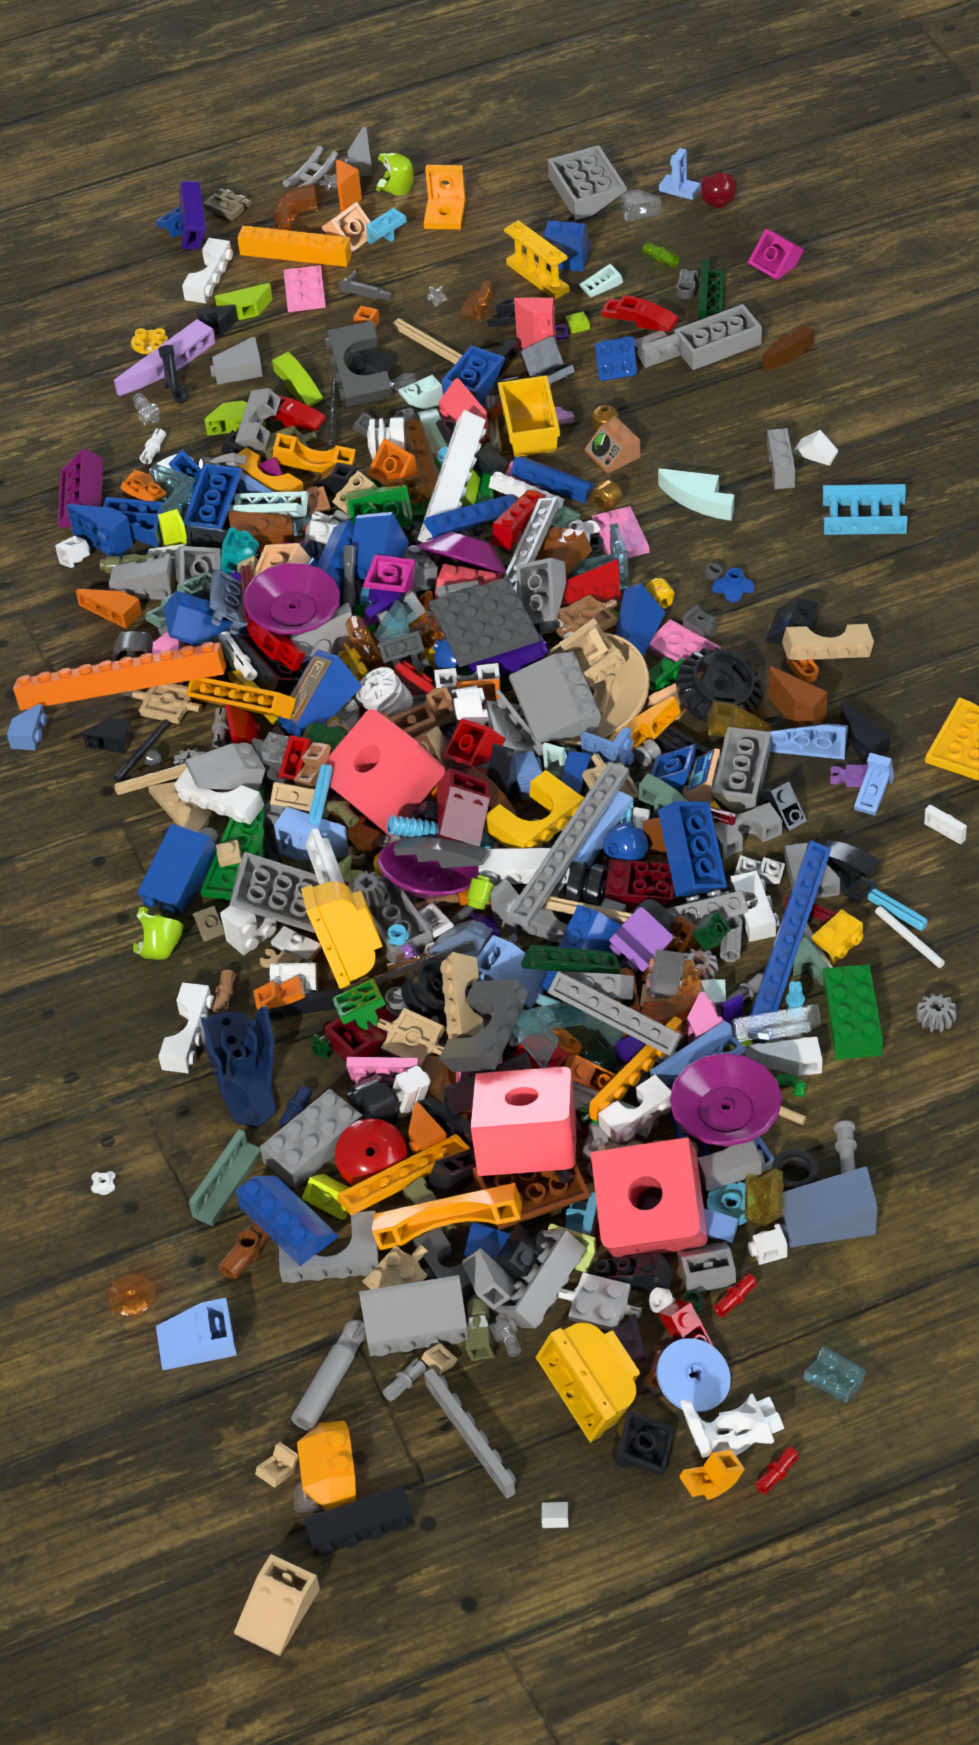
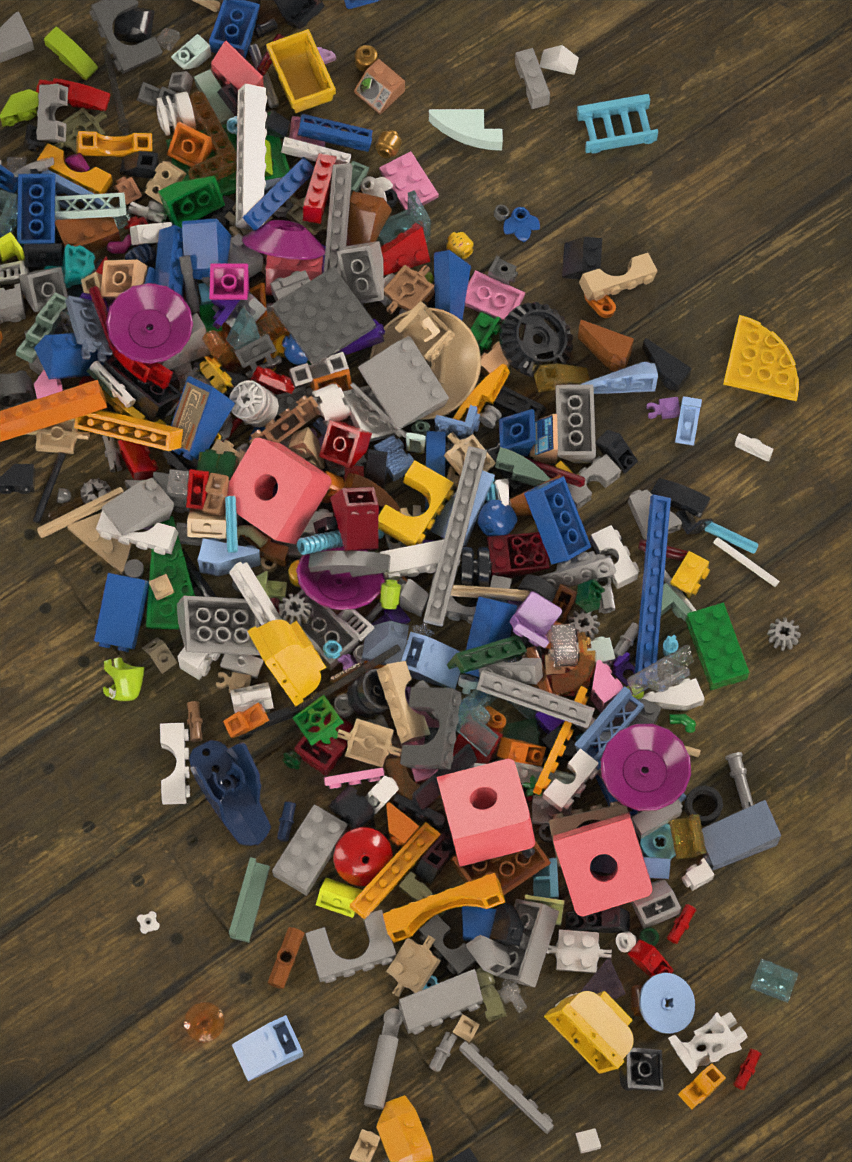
camera: 20 degrees left, 20 degrees up
blue slope [235,1176,338,1266] -> none
white slope [734,855,785,884] -> none

